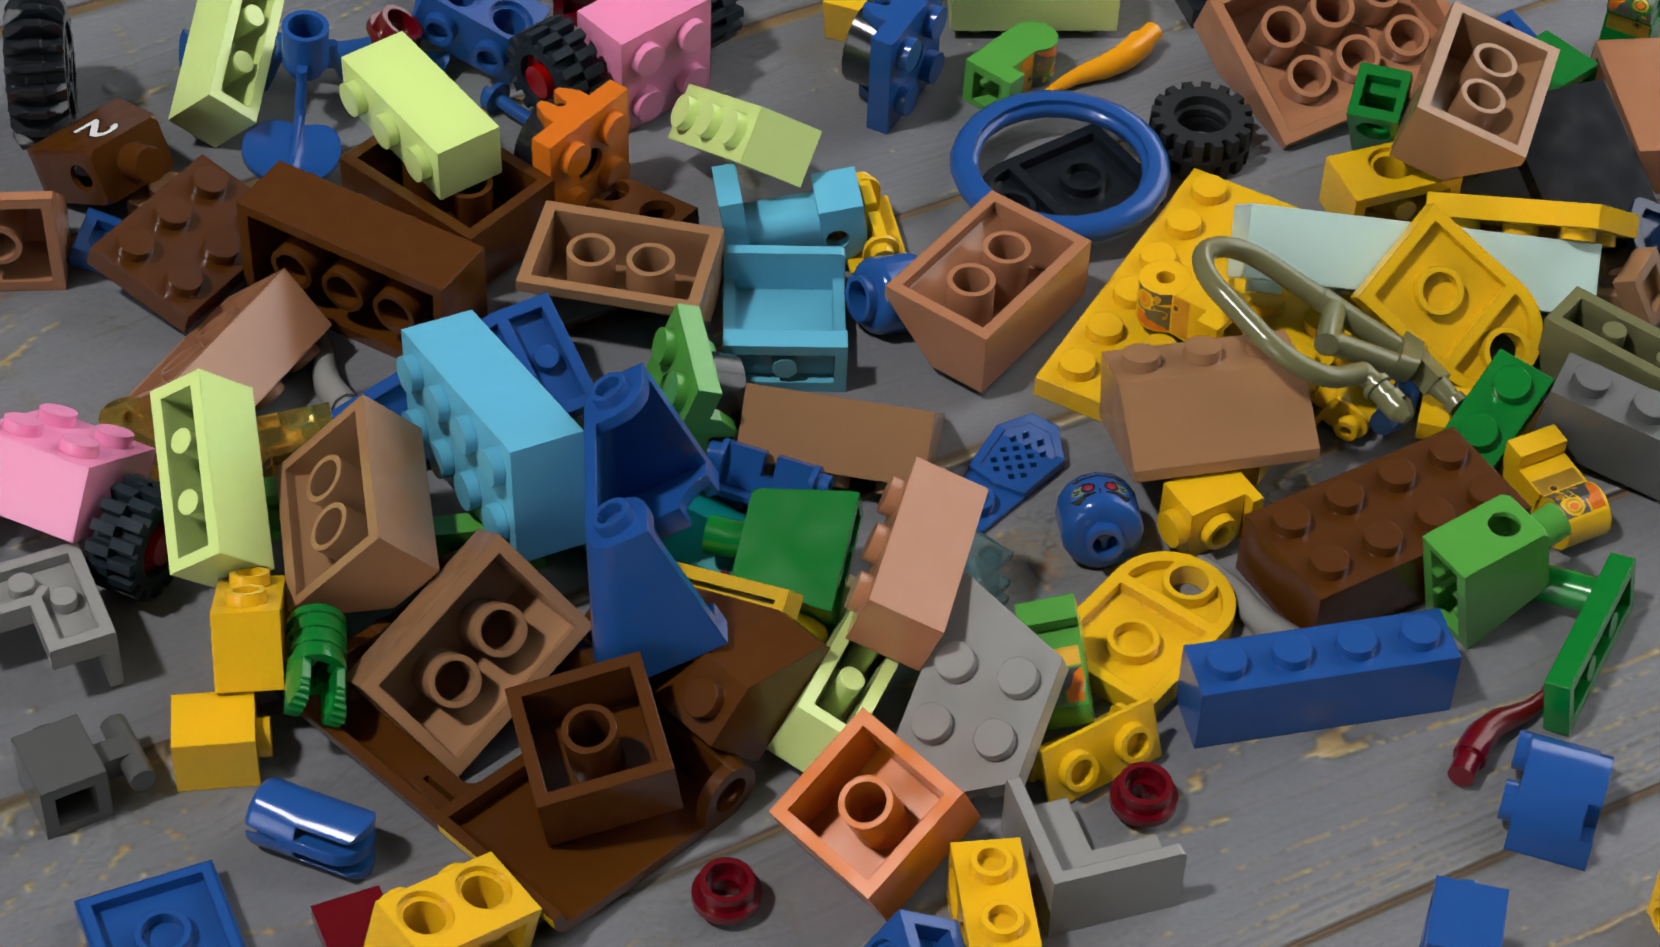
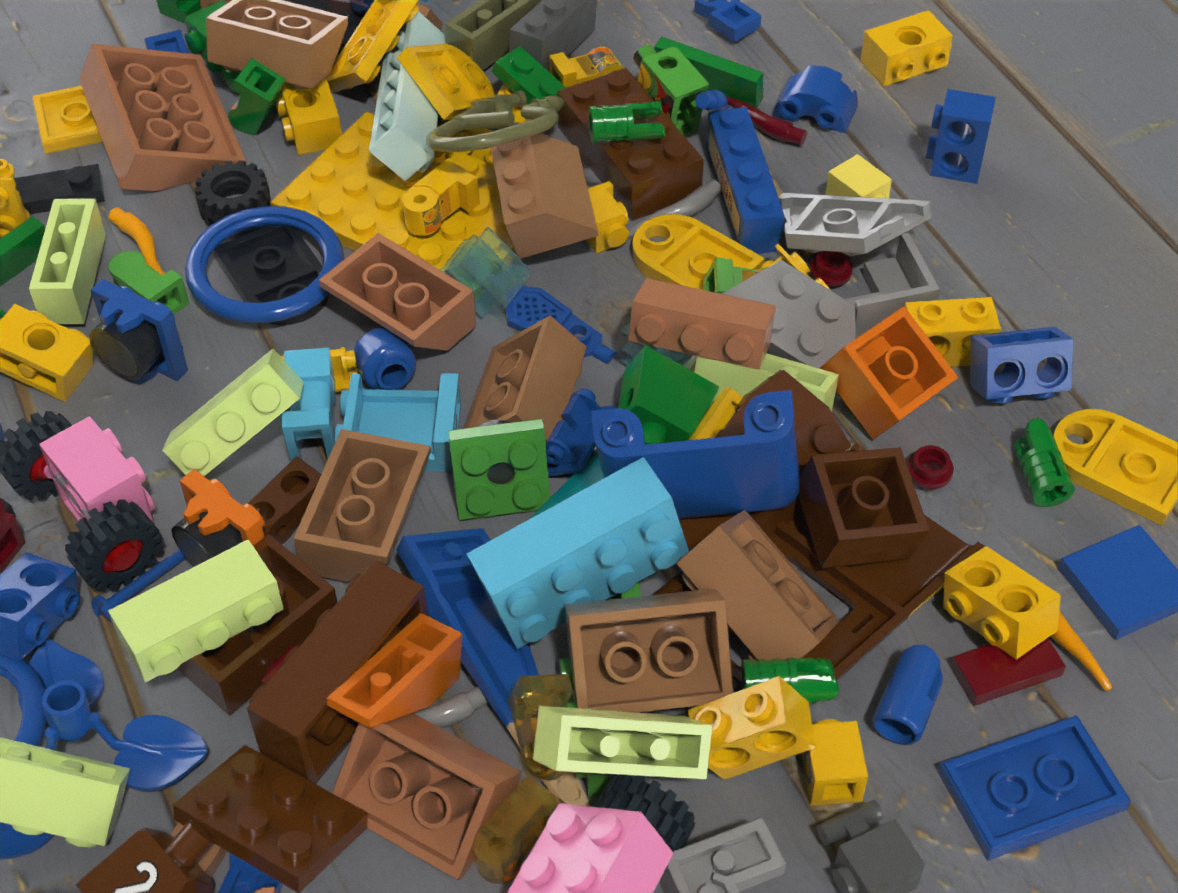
camera: 85 degrees left, 5 degrees up
dark red plate [366,5,423,48] -> none
blue head [1055,472,1144,568] -> none
none -> orange slope [327,613,463,728]
none -> clear light blue piece [441,227,532,320]
none -> green hinge [588,102,666,143]
none -> blue animal [695,90,730,111]
none -> light grey wing [780,193,932,256]
none -> light yellow brick [825,154,892,199]

